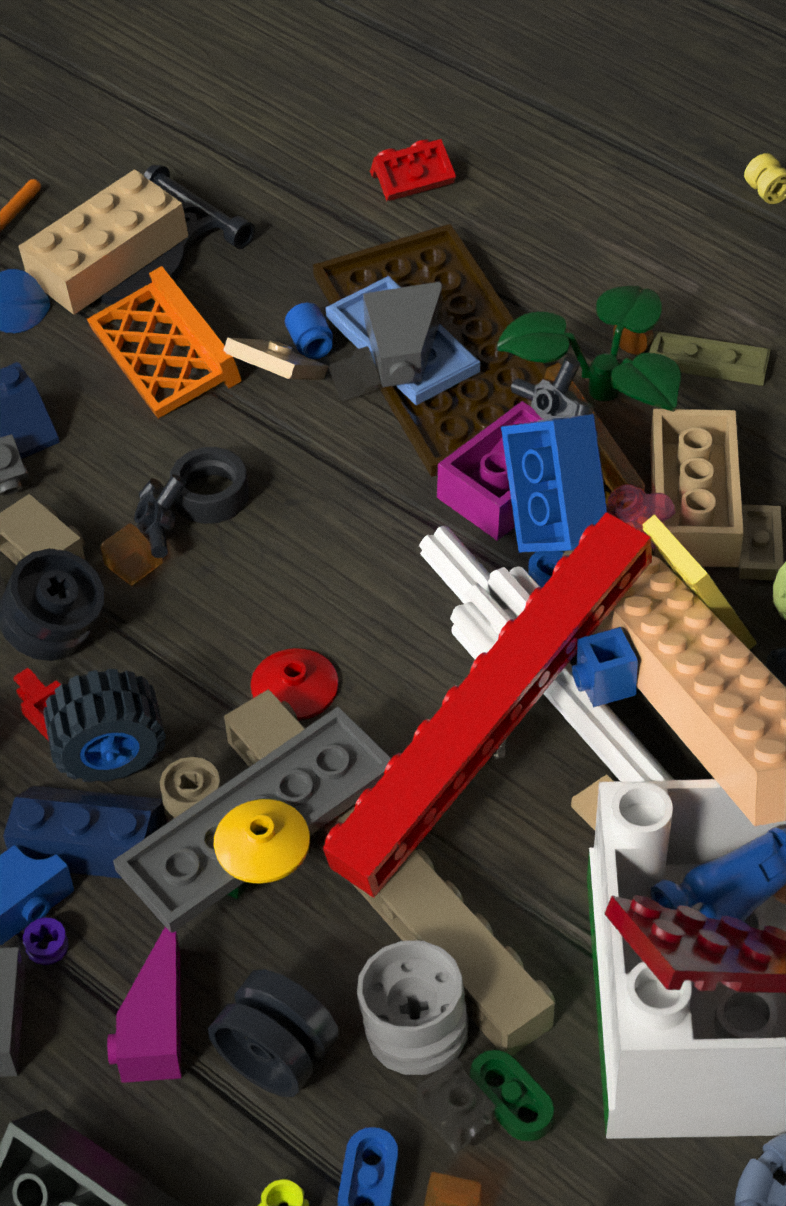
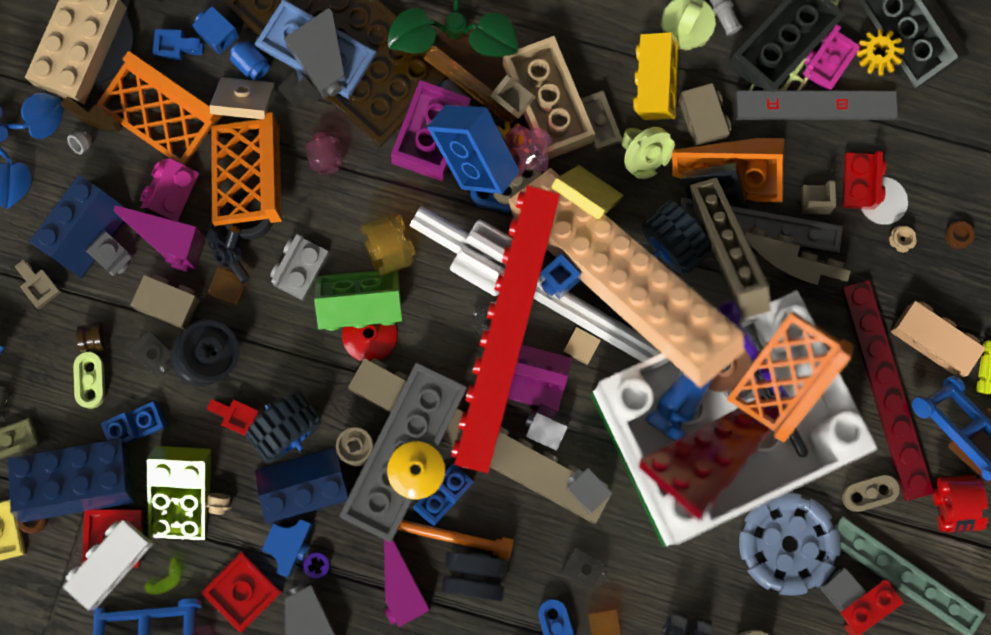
camera: 30 degrees left, 30 degrees up
light grey wheel [357,941,469,1075] -> none
dark green plate [470,1050,554,1142] -> none
black piece [511,357,594,420] -> none
none -> dark brown slope [60,96,122,132]
none -> light grey hinge [67,130,92,154]
none -> magenta slope [113,205,206,272]
none -> dark pink bracket [140,158,199,222]
none -> blue plate [153,29,203,60]
none -> blue brick [193,6,239,55]
none -> orange fence [211,113,282,226]
none -> light grey bracket [270,233,329,301]
none -> clear pink head [305,132,343,175]
none -> bright green slope [314,269,402,331]
none -> clear yellow brick [360,214,415,277]
none -> orange piece [398,520,514,562]
none -> blue slope [413,463,474,527]
none -> dark tan panel [490,74,536,119]
none -> magenta bracket [508,345,572,411]
none -> brick [525,404,571,451]
none -> dark grey brick [566,468,612,514]

